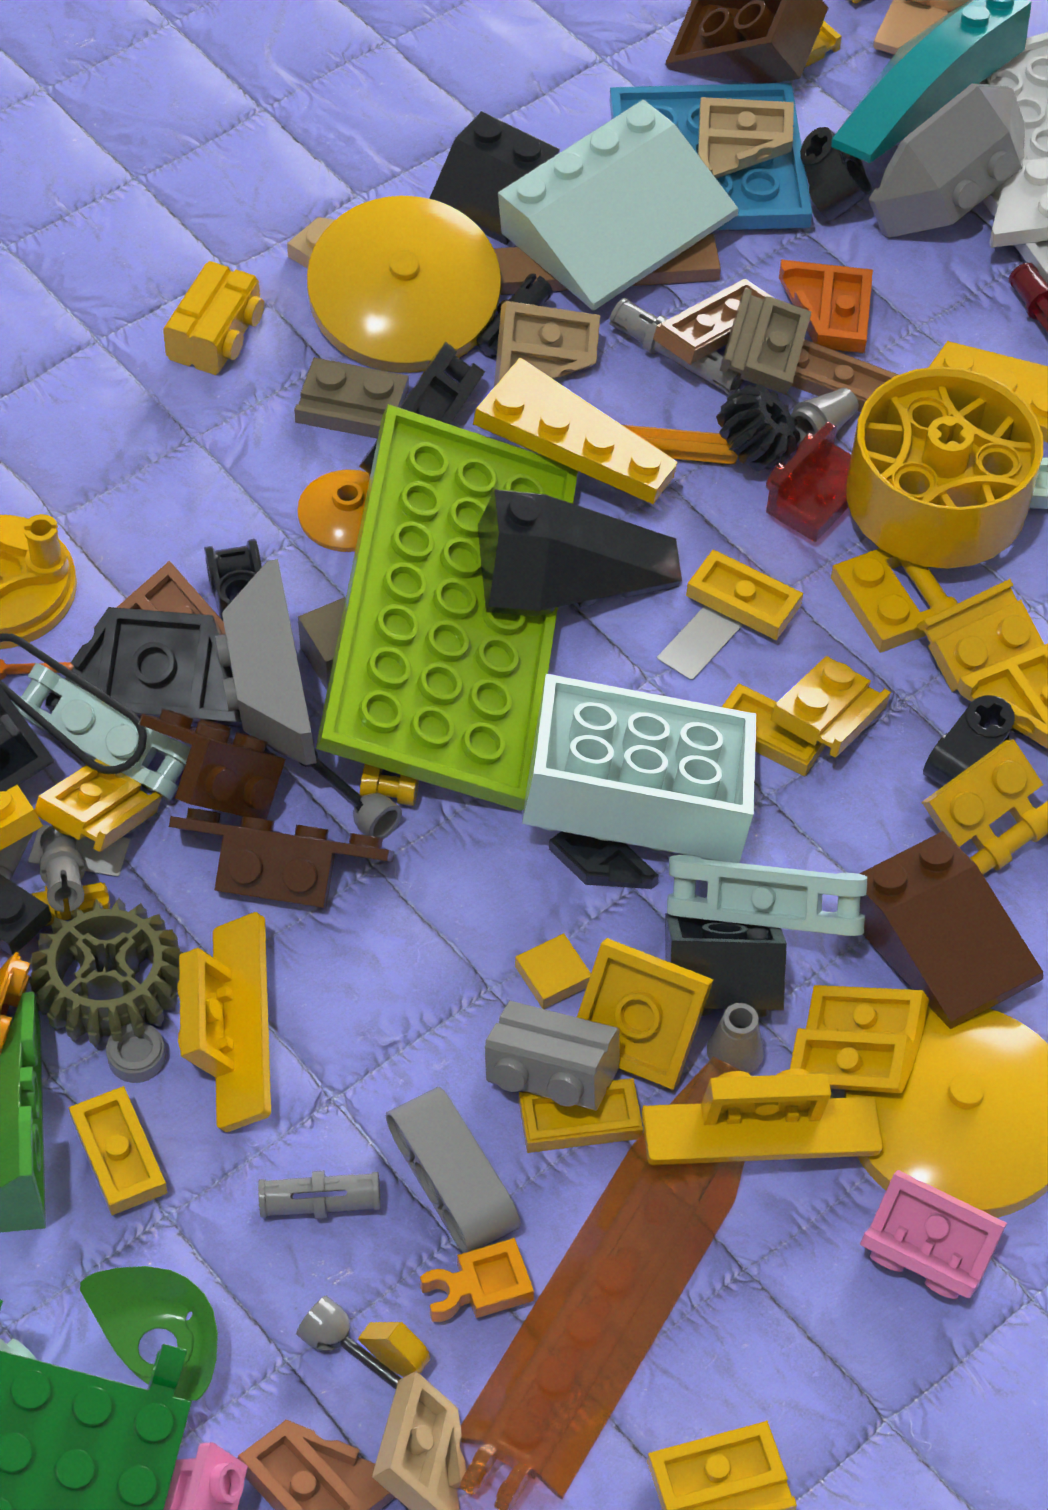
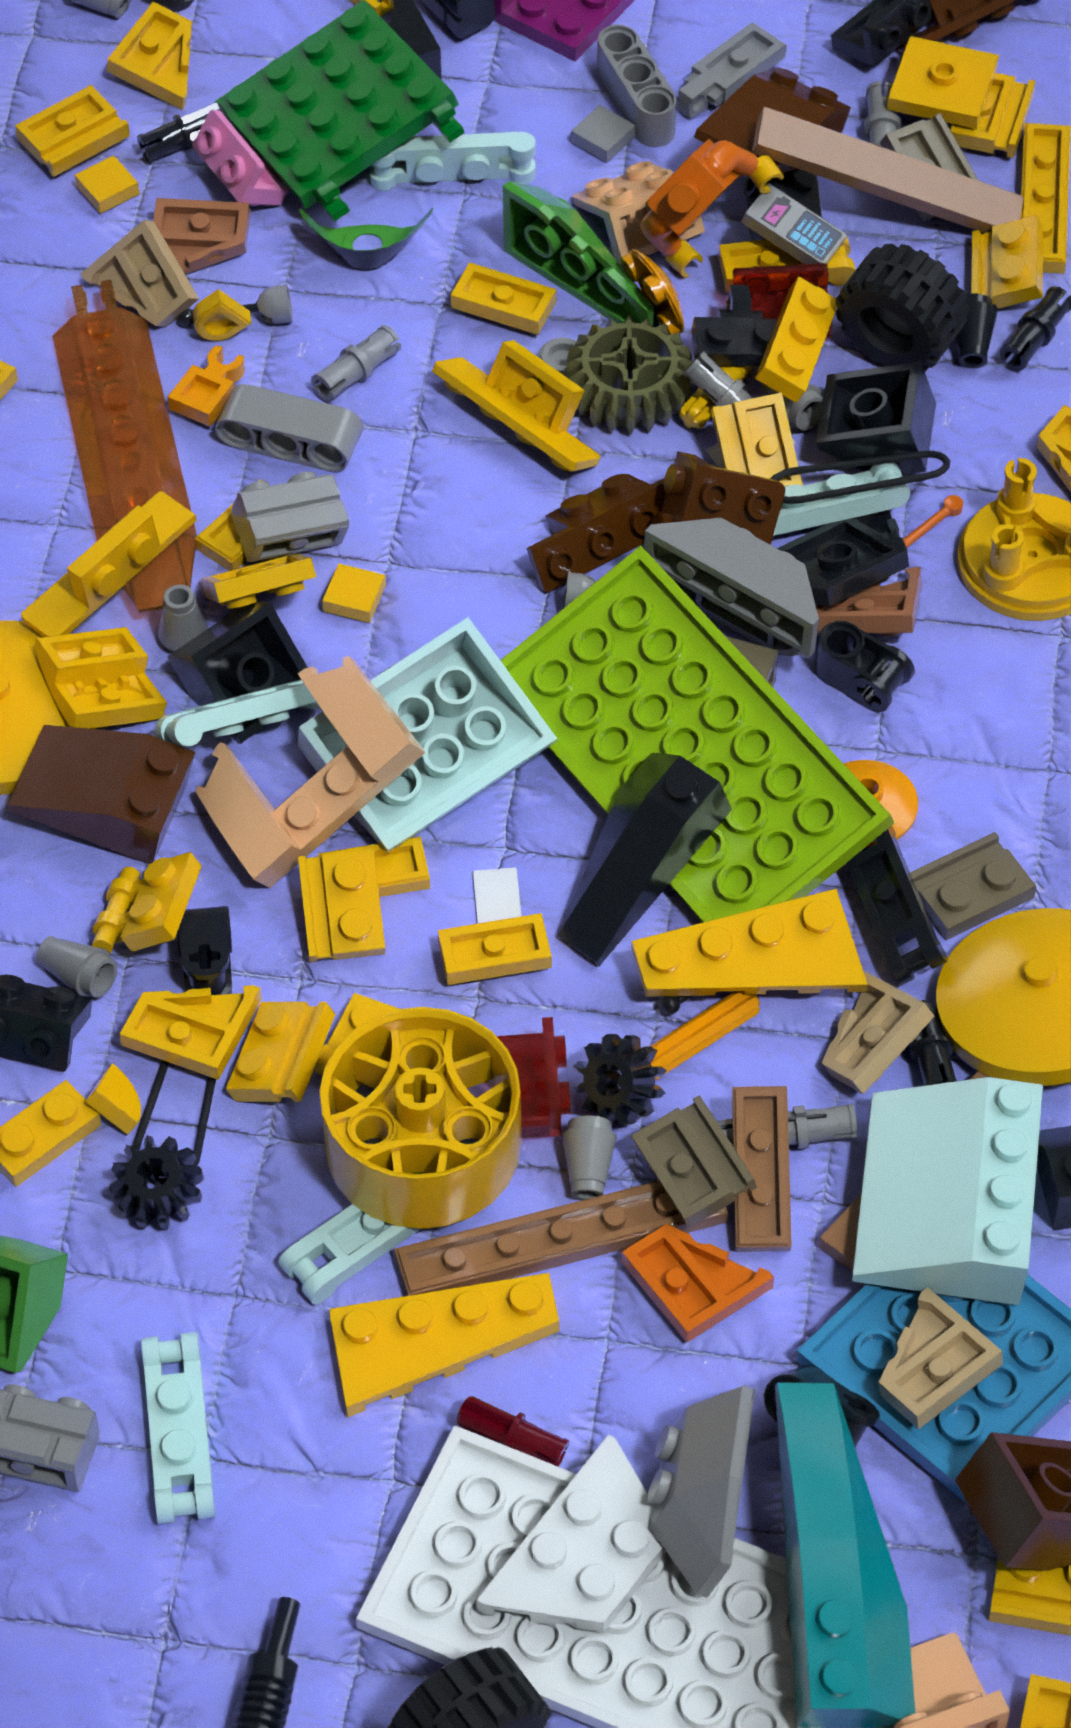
camera: 140 degrees right, 0 degrees up
none -> light nougat wedge [195,656,426,888]

